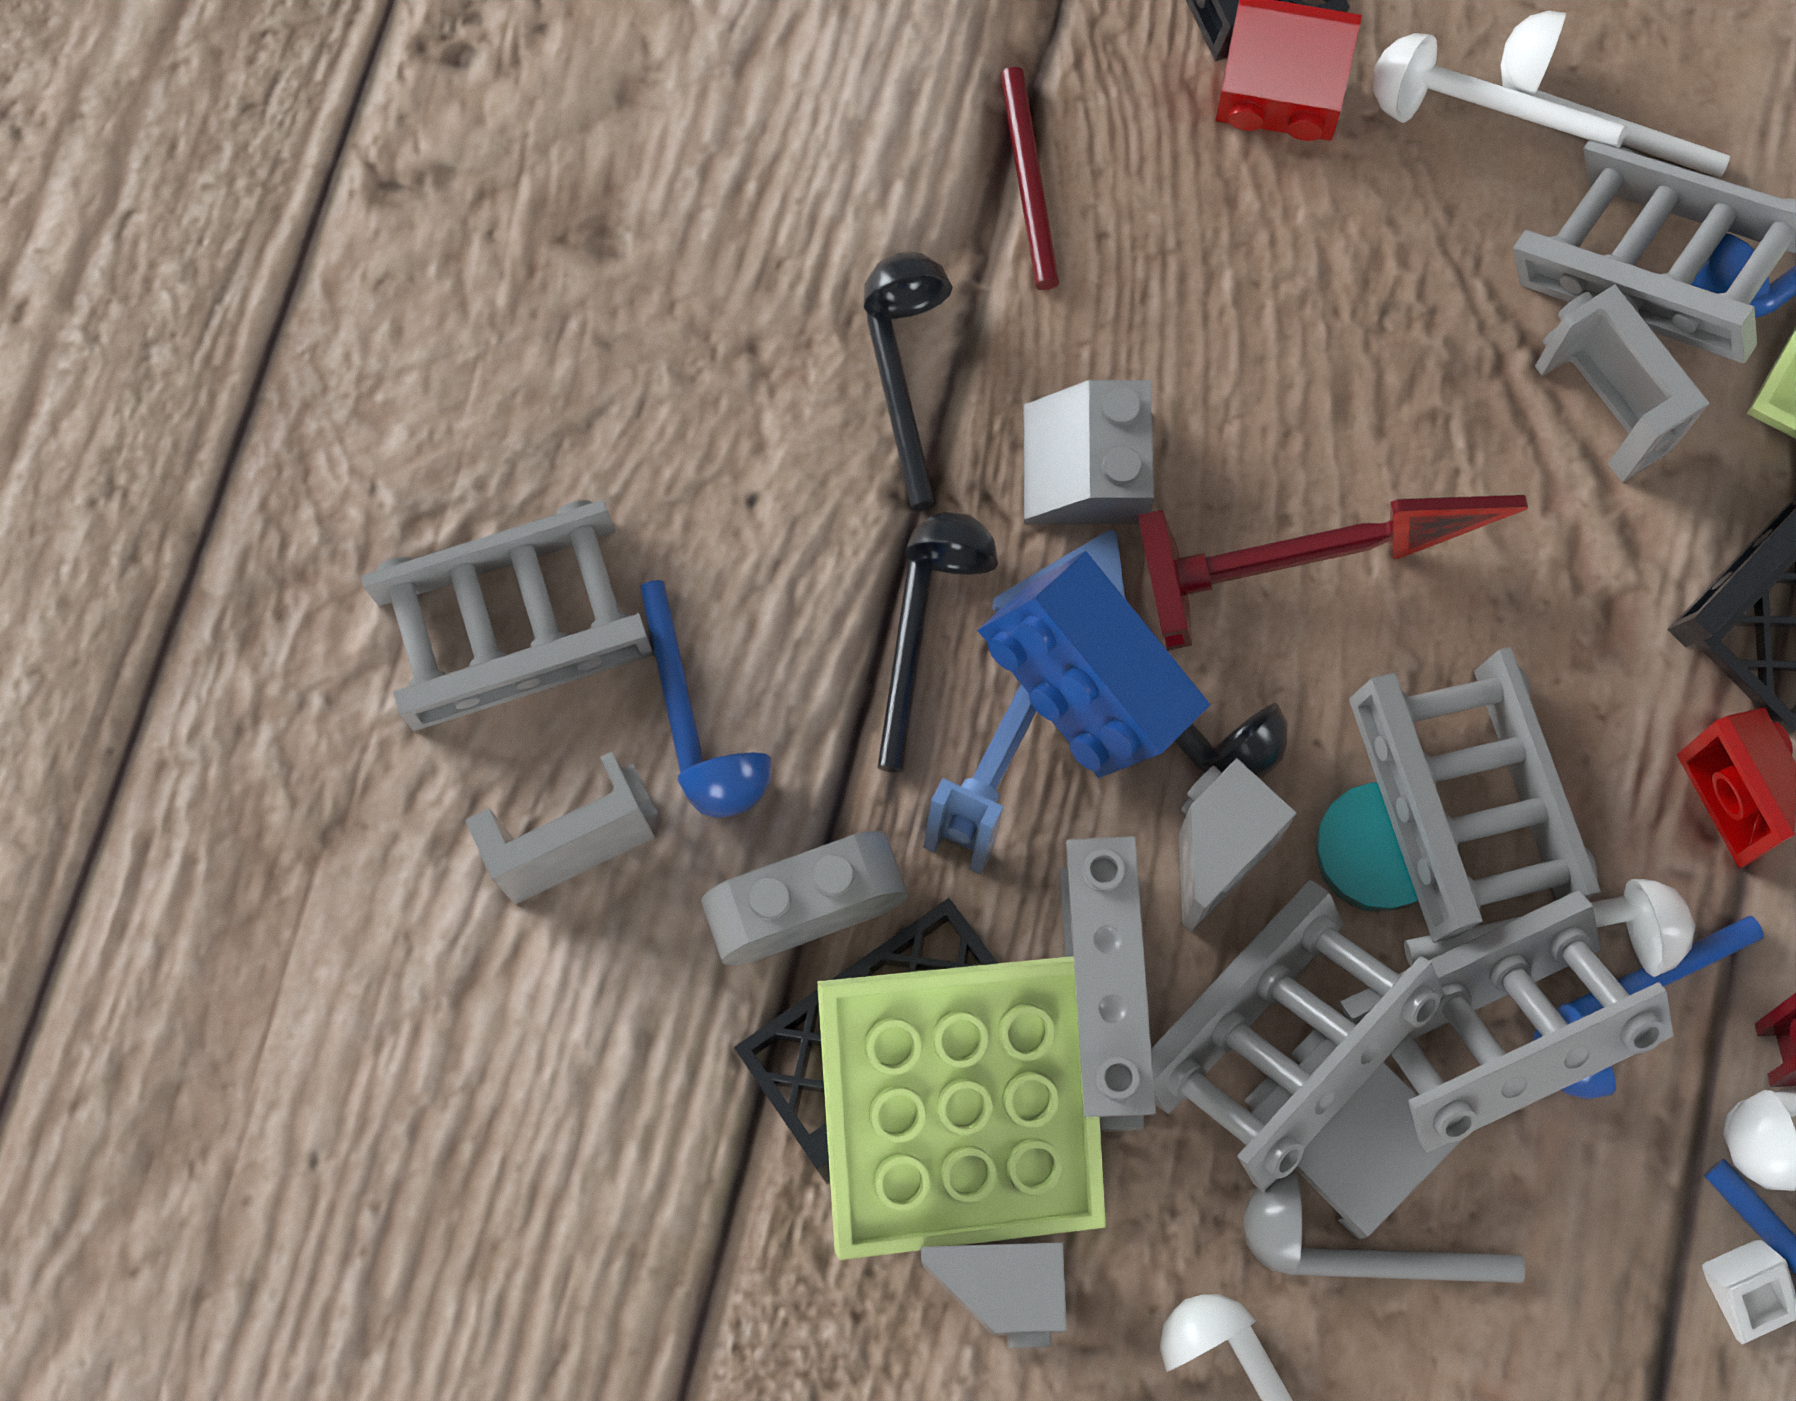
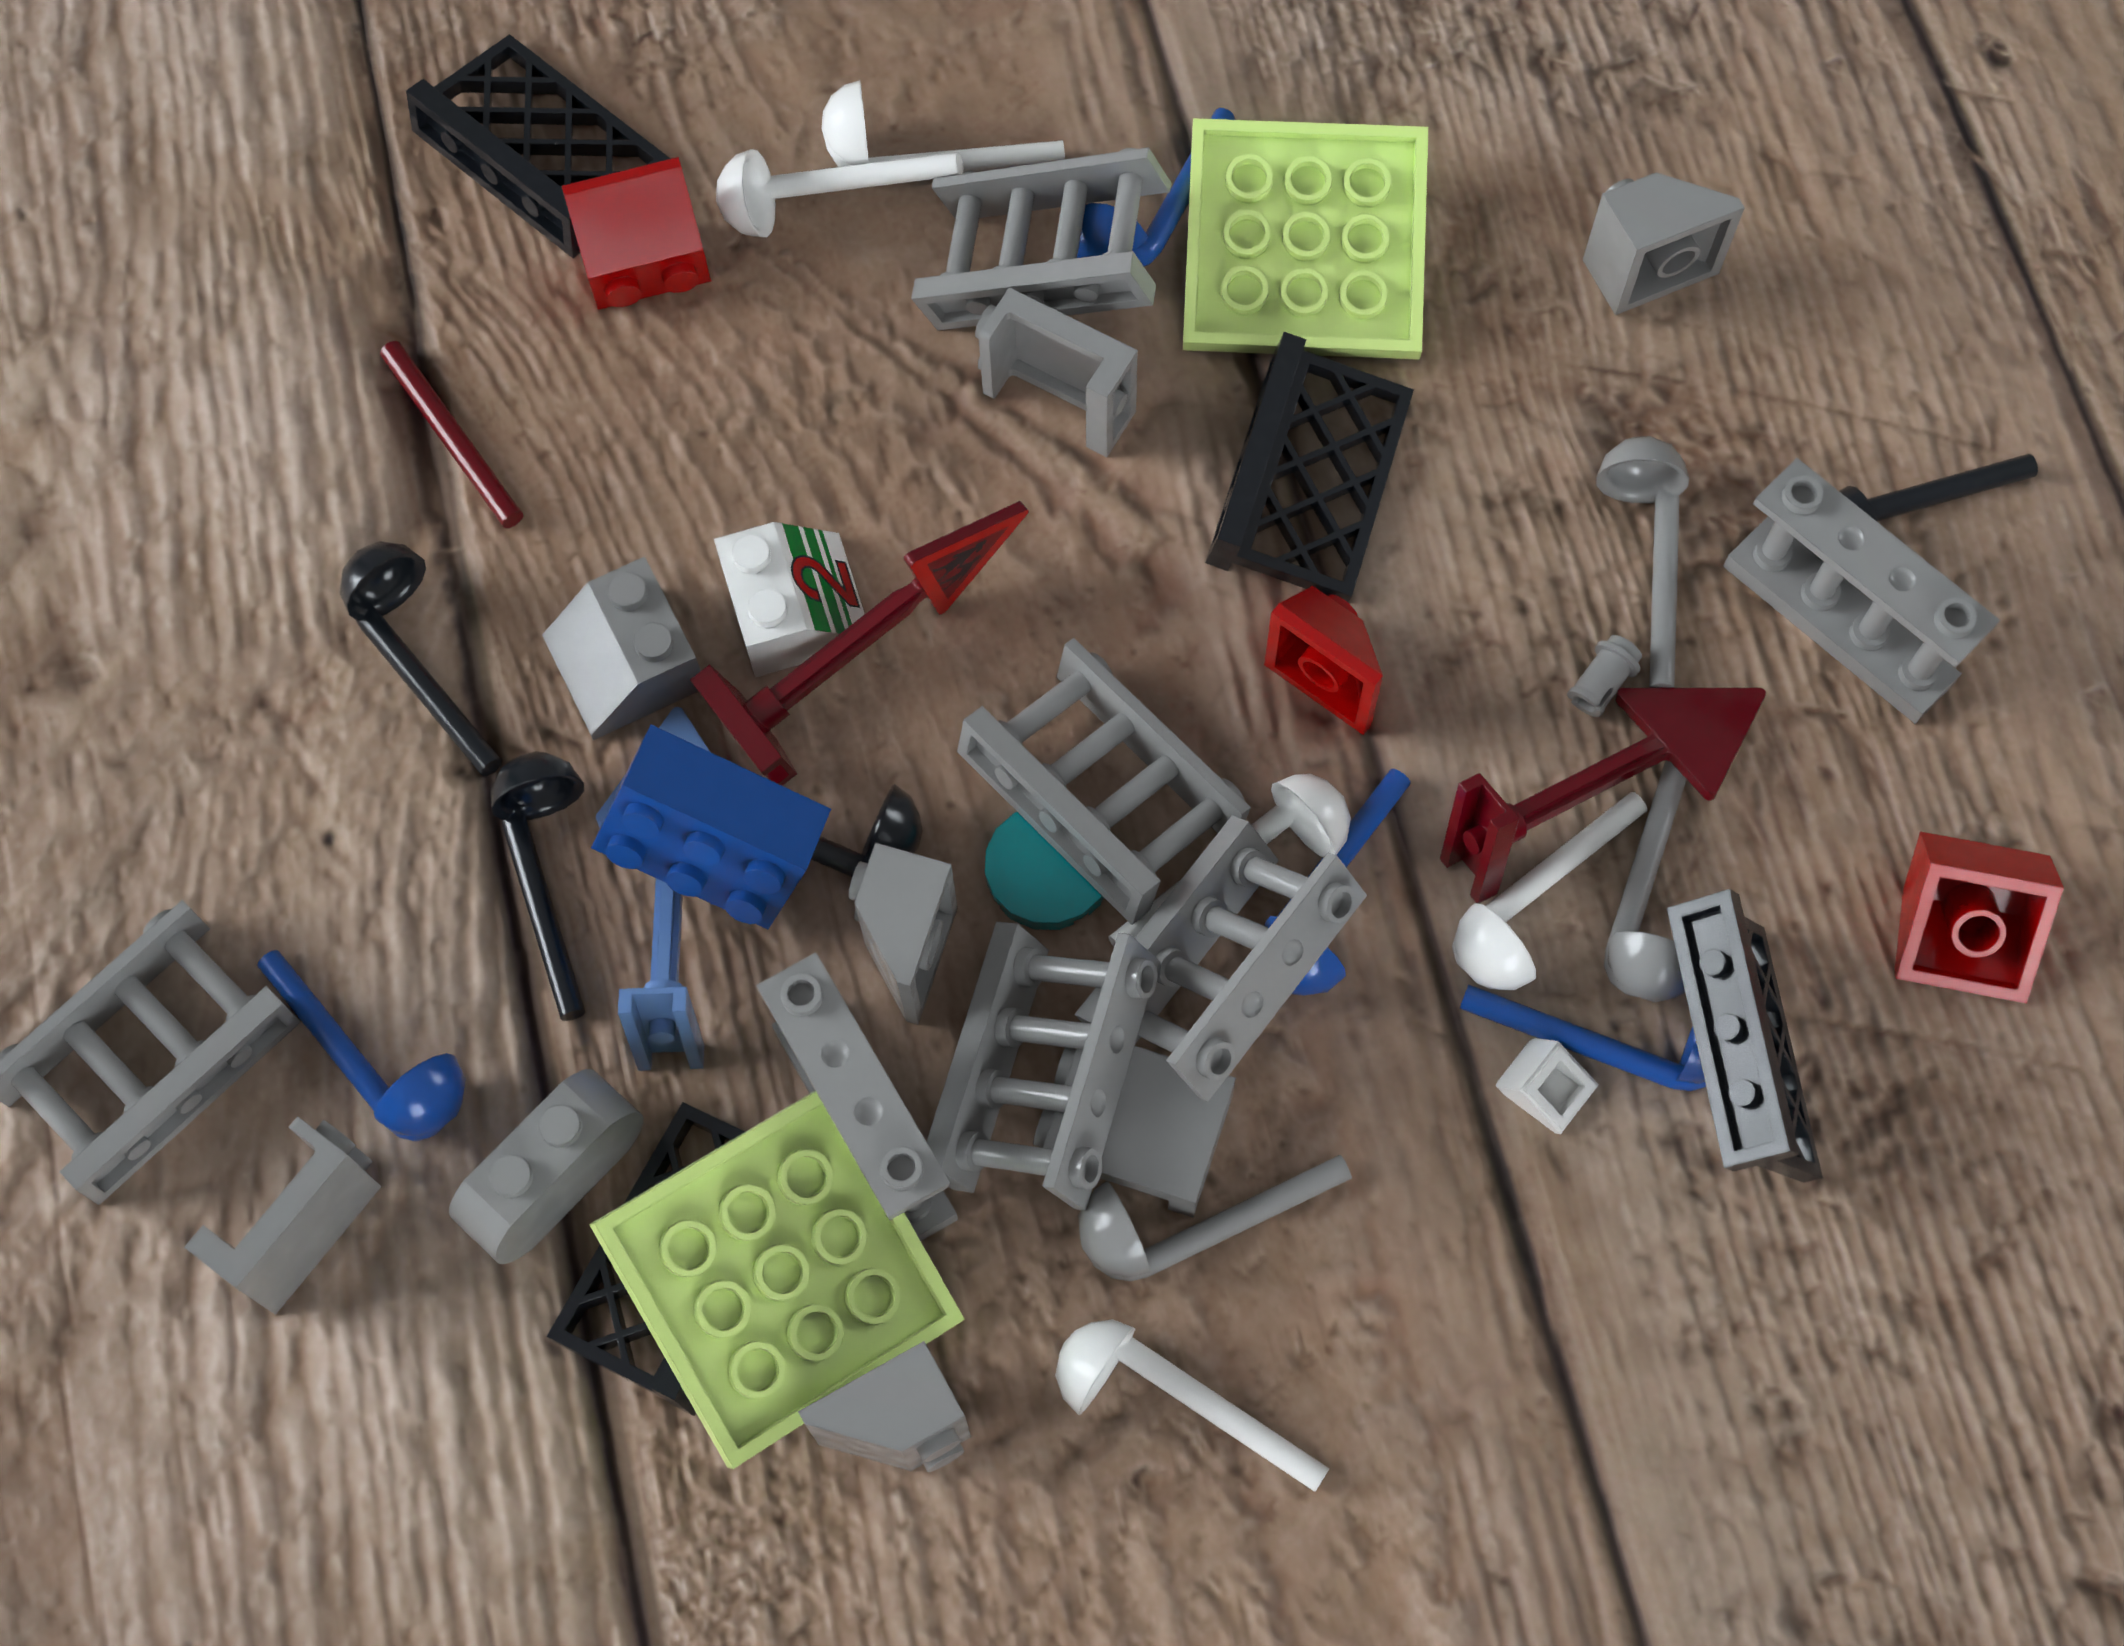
camera: 30 degrees left, 5 degrees down
none -> white slope [714,522,865,678]

